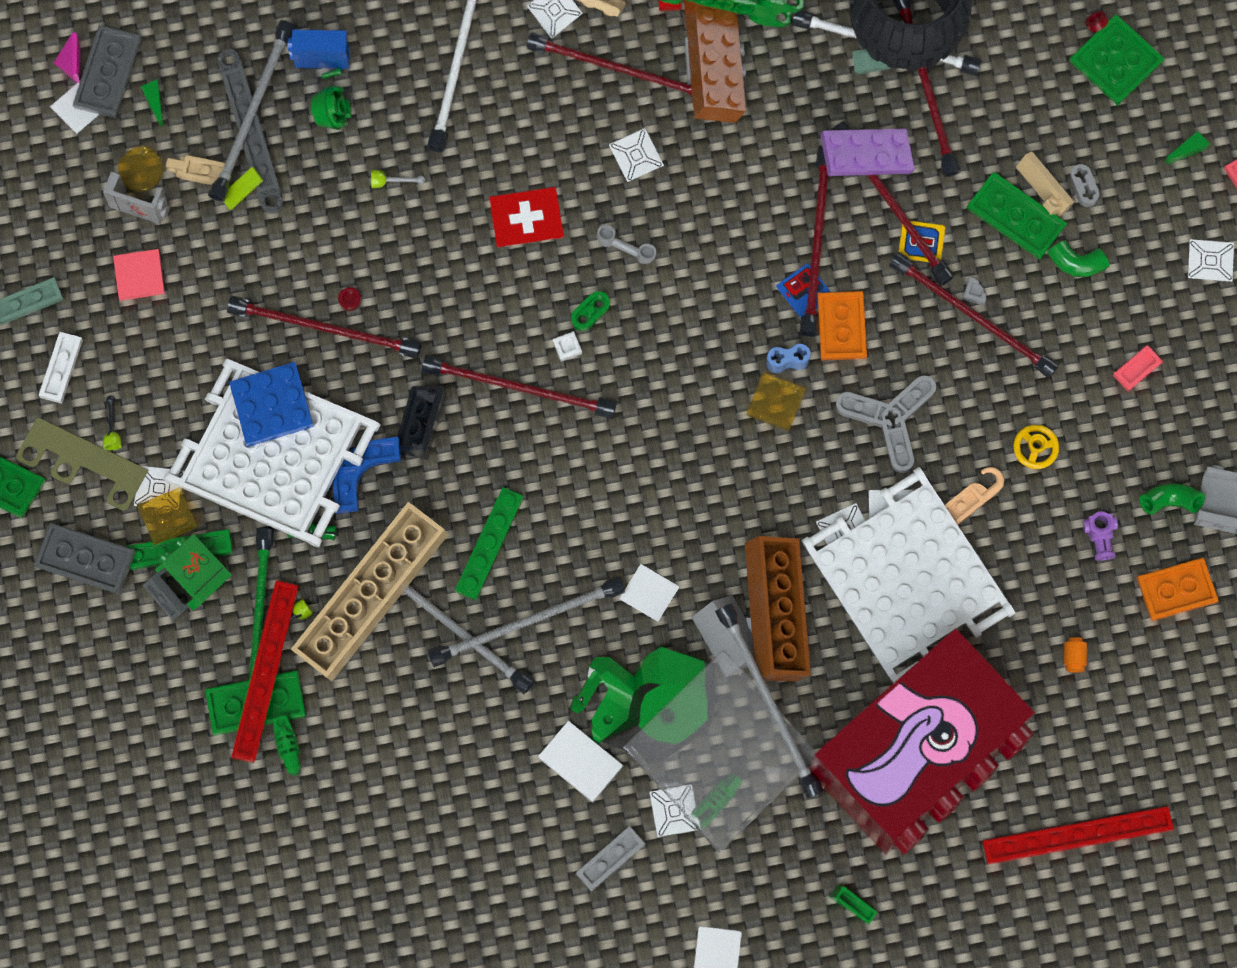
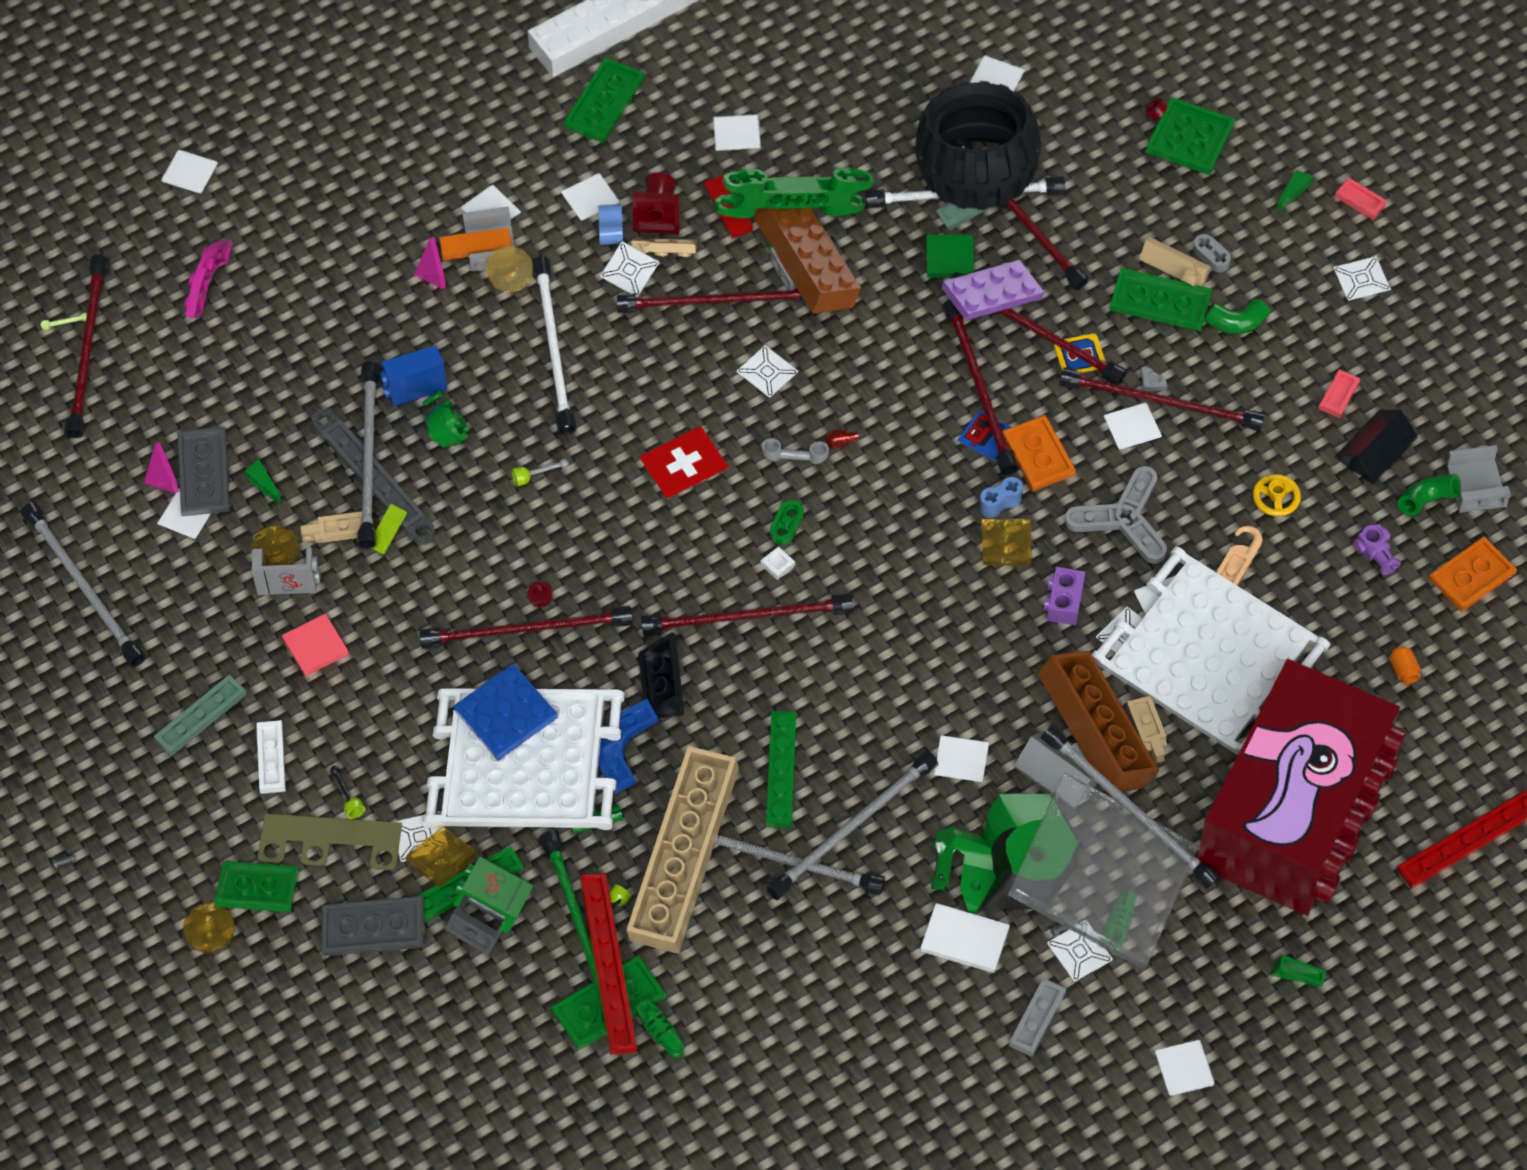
camera: 20 degrees left, 15 degrees down
none -> clear red cylinder [825,429,859,449]
none -> green tile [926,235,974,278]
none -> medium lavender brick [1044,567,1085,626]
none -> white sticker [1104,403,1162,449]
none -> tan hinge [1126,695,1167,764]
none -> black slope [1335,410,1418,485]

